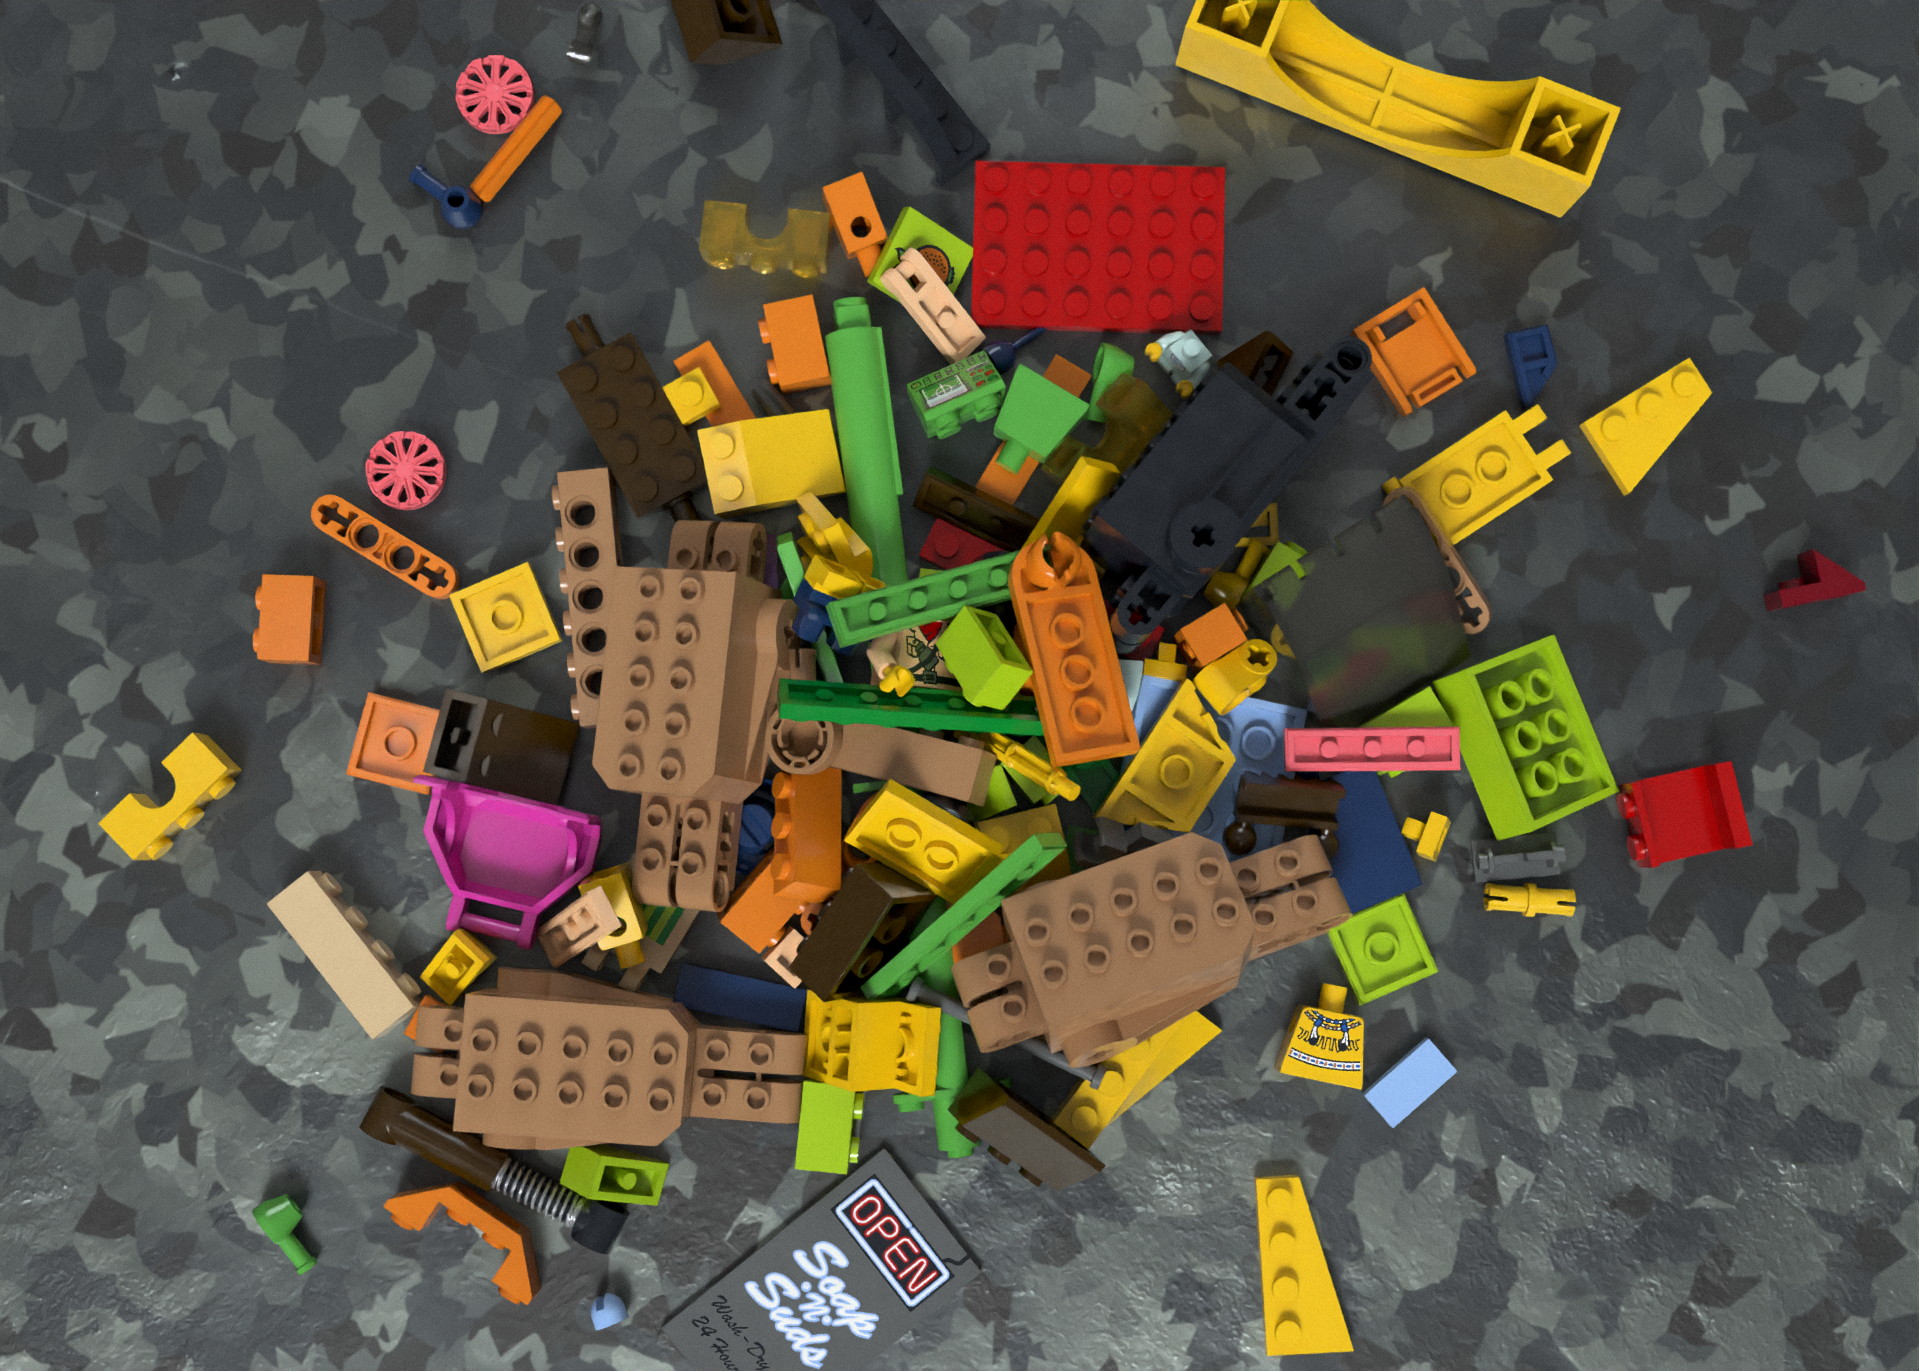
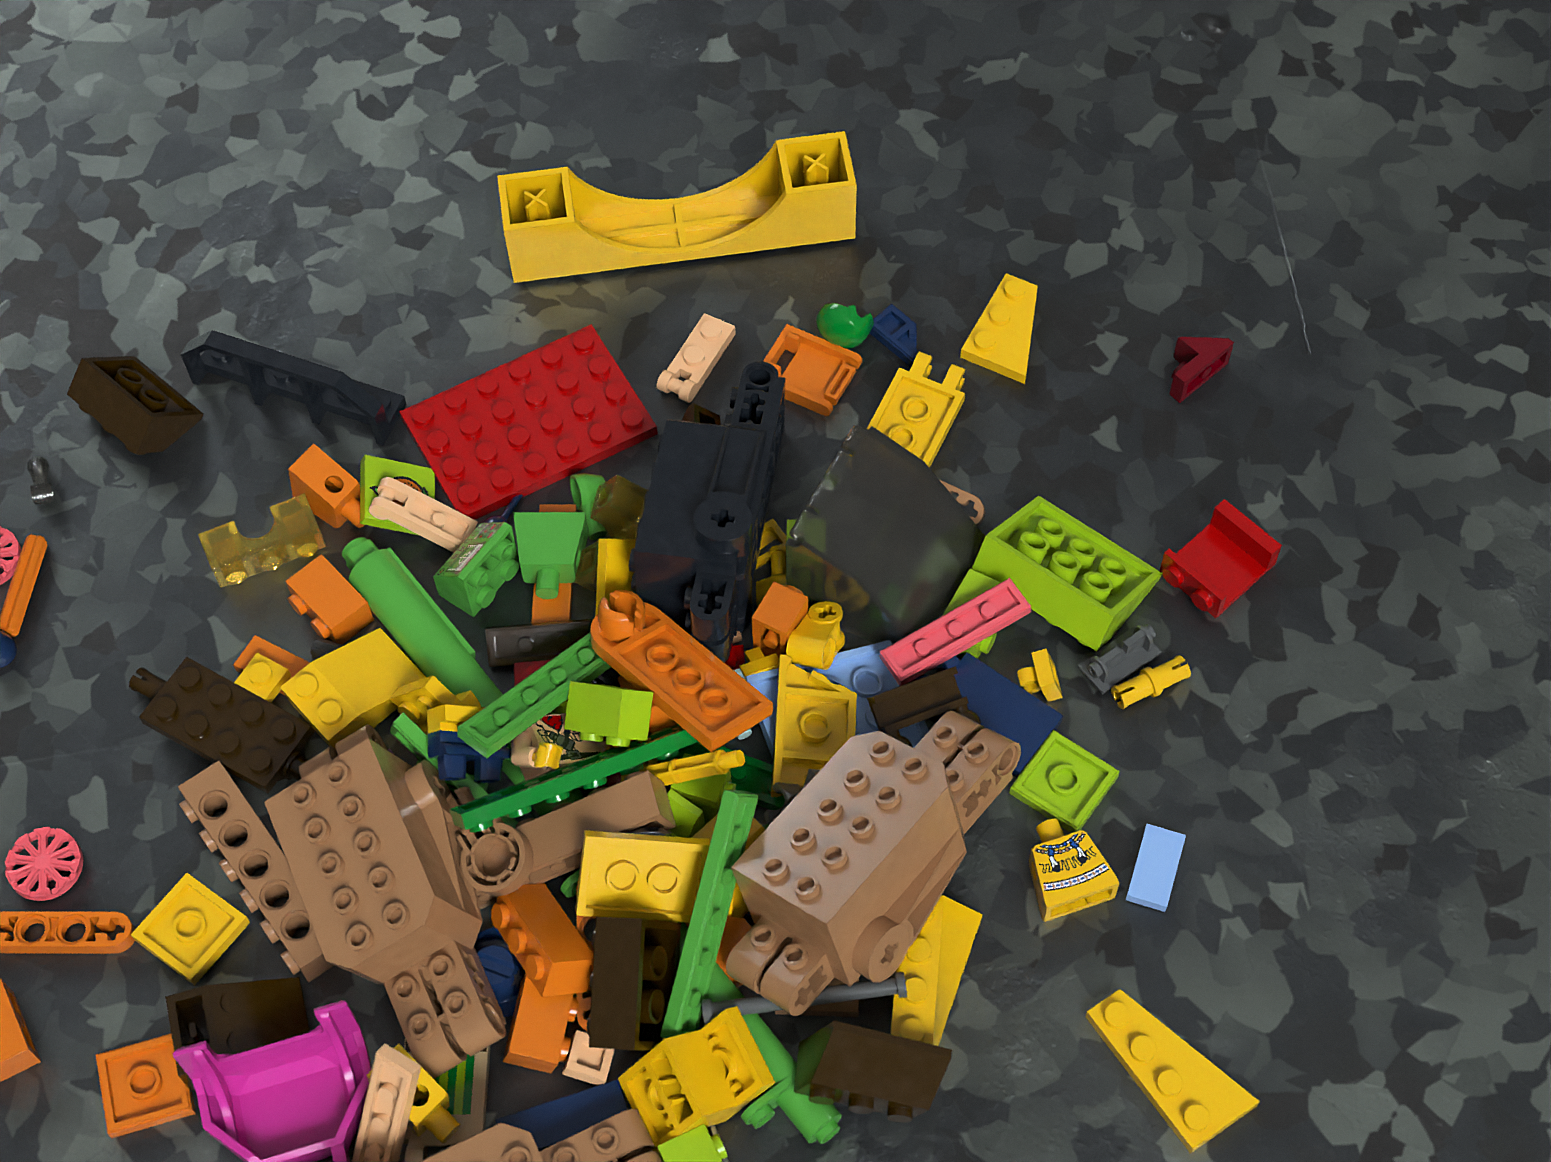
camera: 30 degrees left, 25 degrees down
light aqua piece [1144,329,1217,400] -> none
none -> light nougat plate [656,313,736,403]
none -> green hair [816,303,874,349]

